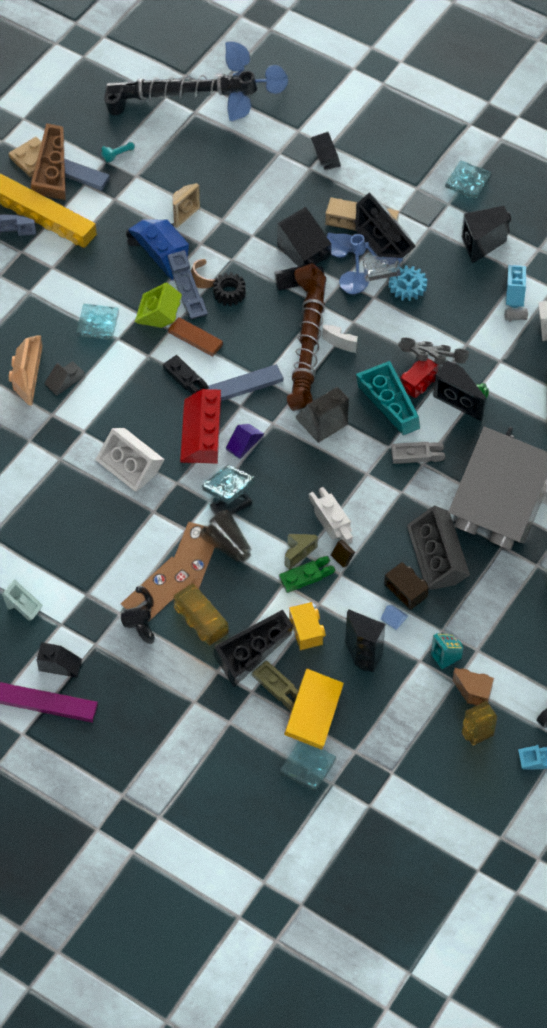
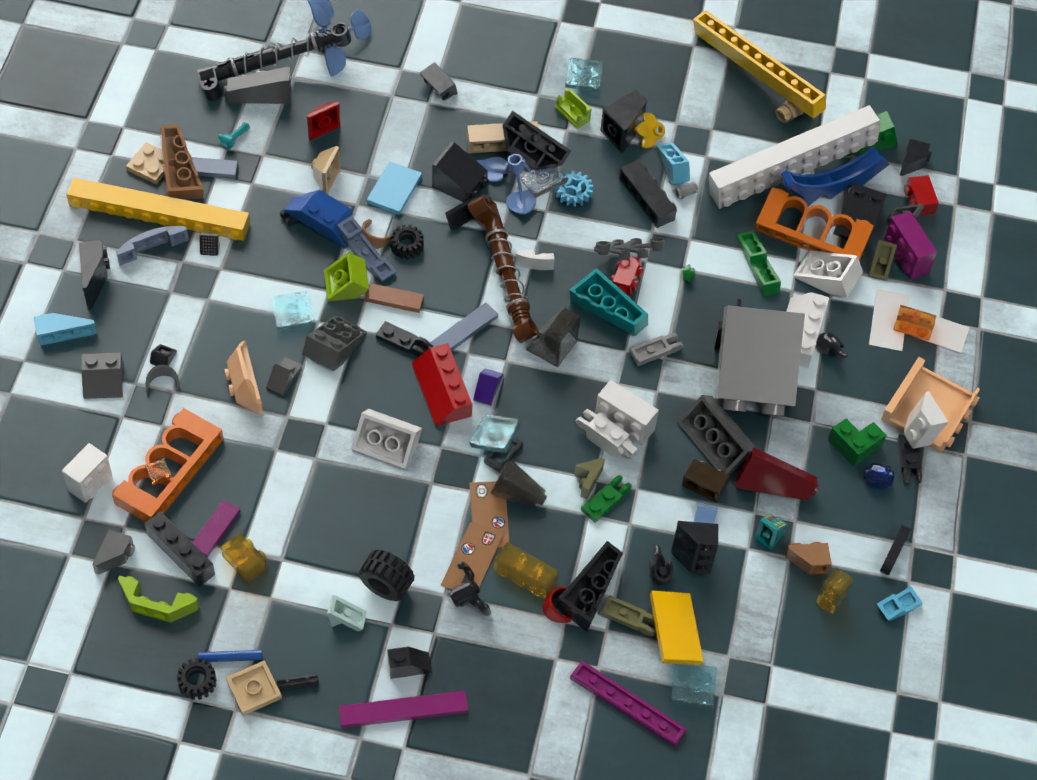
camera: 25 degrees left, 0 degrees up
yellow brick [289,602,326,650] -> none
dark brown tile [330,540,355,568] -> none
black slope [433,360,486,421] -> none
none -> black slope [200,233,220,256]
none -> dark grey slope [224,67,292,104]
none -> dark grey slope [302,315,367,371]
none -> red slope [307,101,341,141]
none -> black tyre [358,549,415,601]
none -> medium azure tile [367,161,422,215]
none -> red helmet [542,587,571,623]
none -> lime hinge [555,88,592,129]
none -> magenta tile [570,661,687,747]
none -> white brick [595,380,659,446]
none -> black brick [619,160,677,228]
none -> yellow plate [634,113,665,148]
none -> black piece [649,545,673,585]
none -> dark red slope [736,447,819,501]

